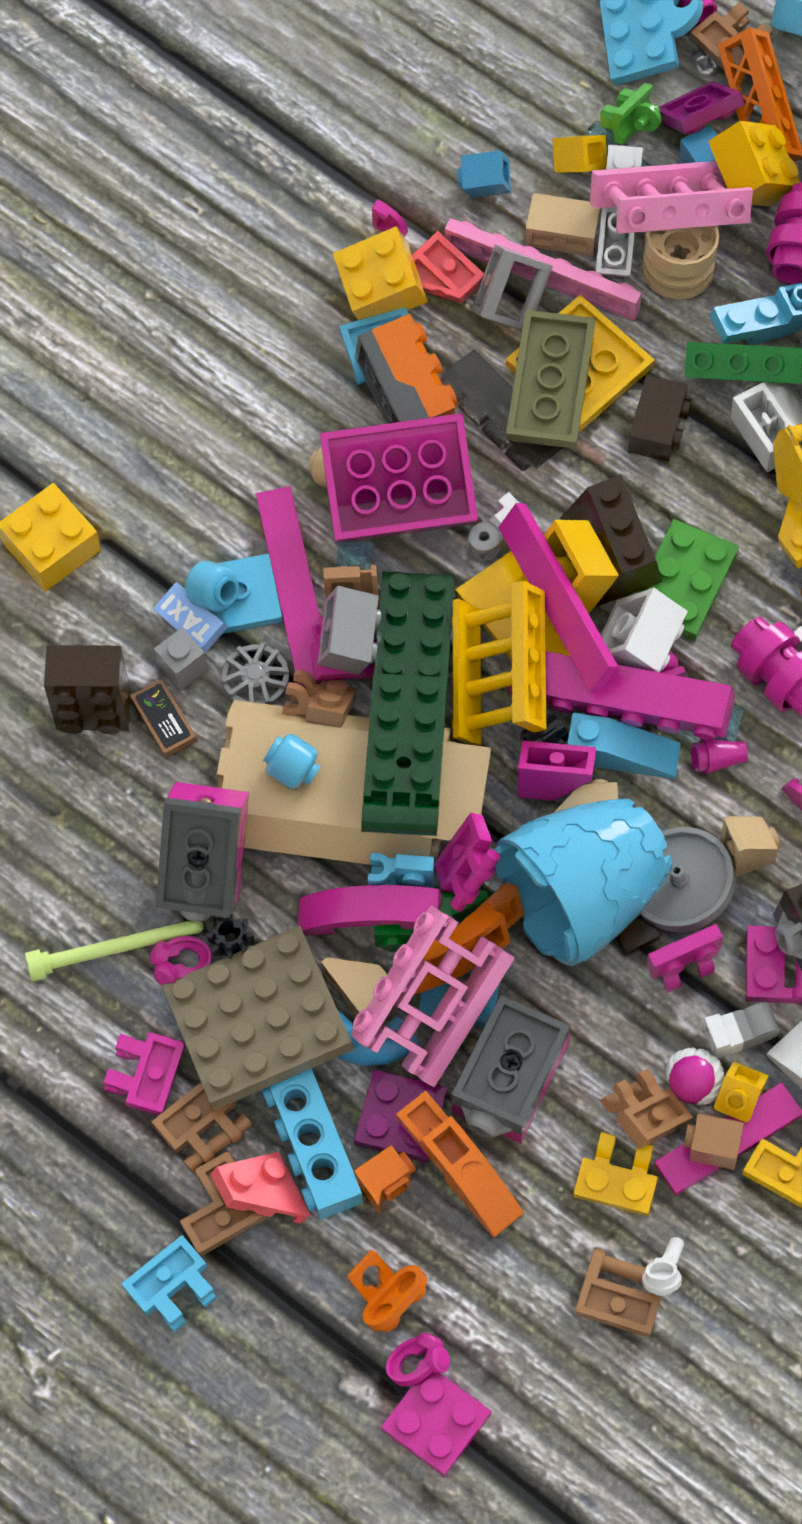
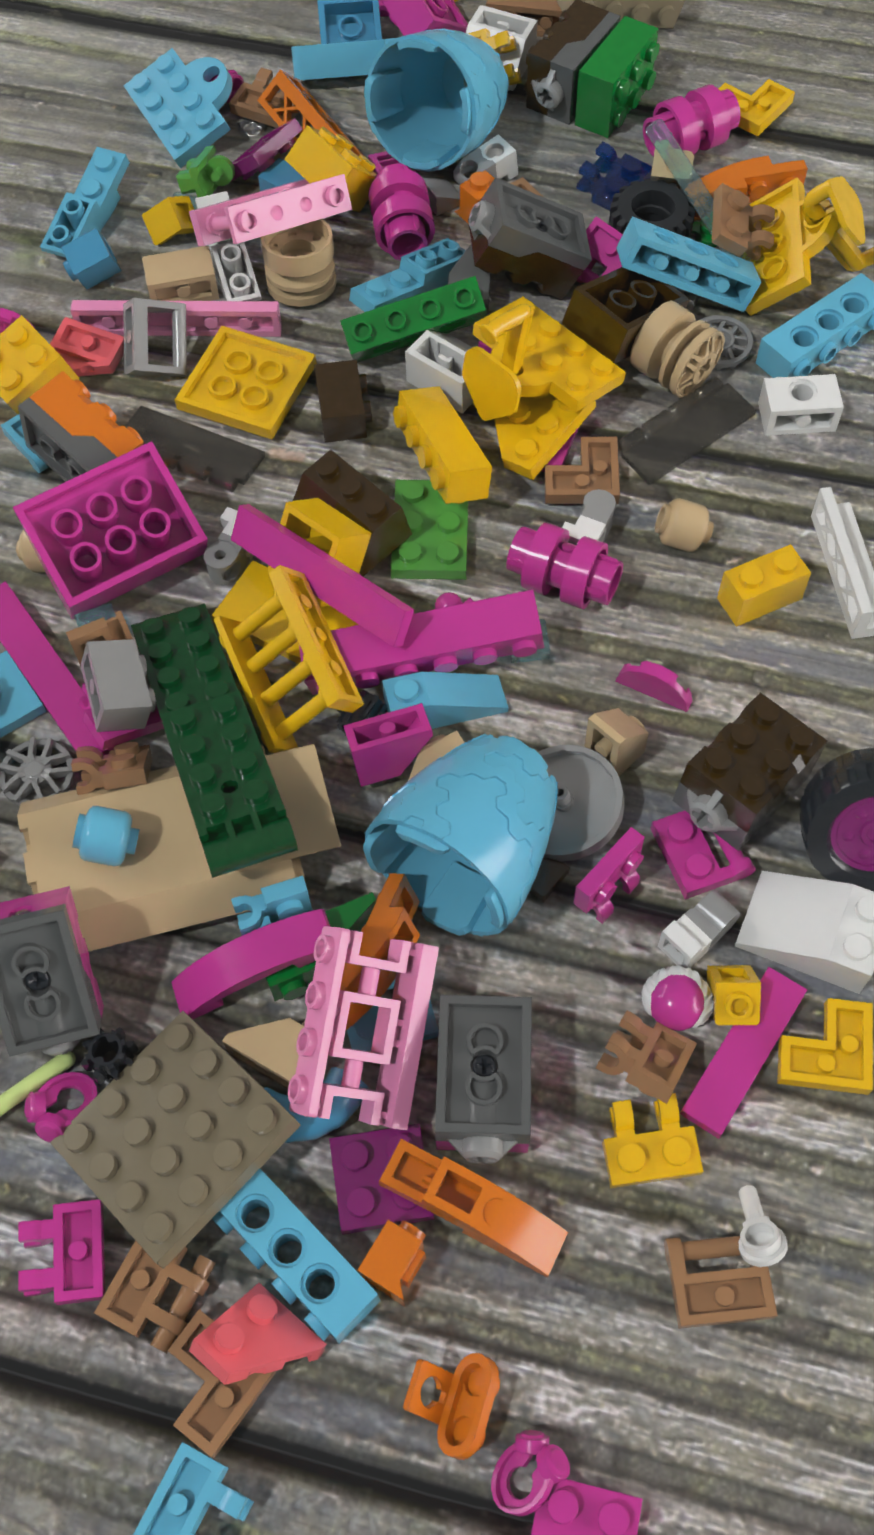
camera: 25 degrees left, 5 degrees down
dark pink plate [434,812,501,912] -> none
olive plate [506,310,595,449] -> none
white brick [601,588,688,672] -> none
medium nougat brick [684,1113,744,1170] -> none
dark pink cone [691,739,748,775] -> none
none -> medium azure slope [40,147,130,258]
none -> yellow brick [393,386,492,504]

